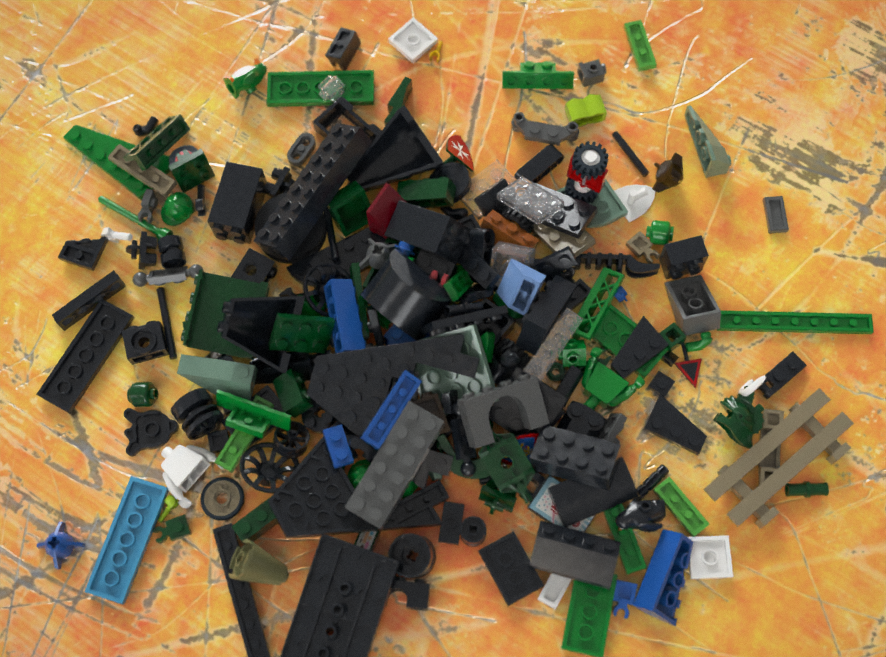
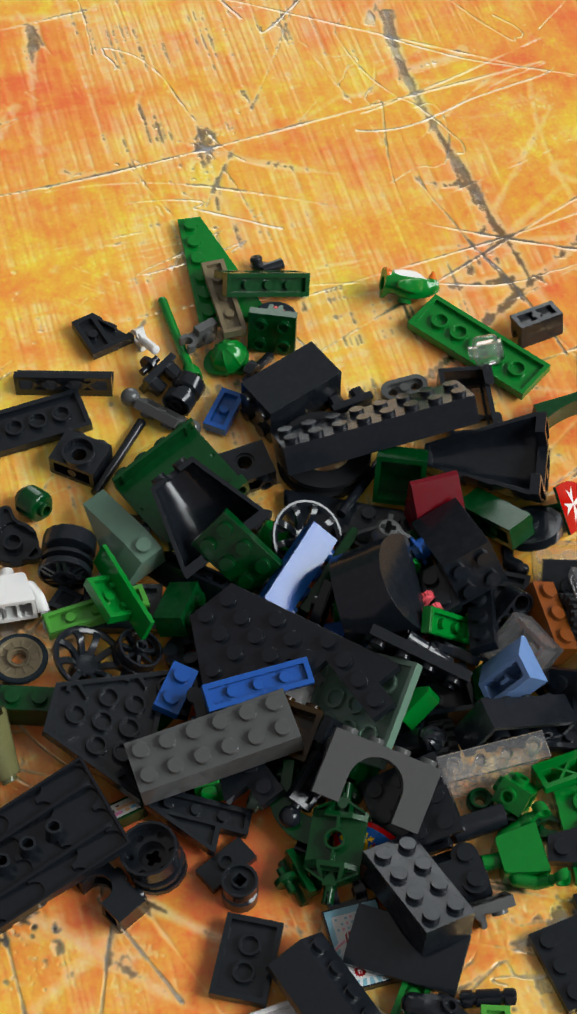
camera: 35 degrees right, 15 degrees down
none -> blue plate [203,387,241,436]

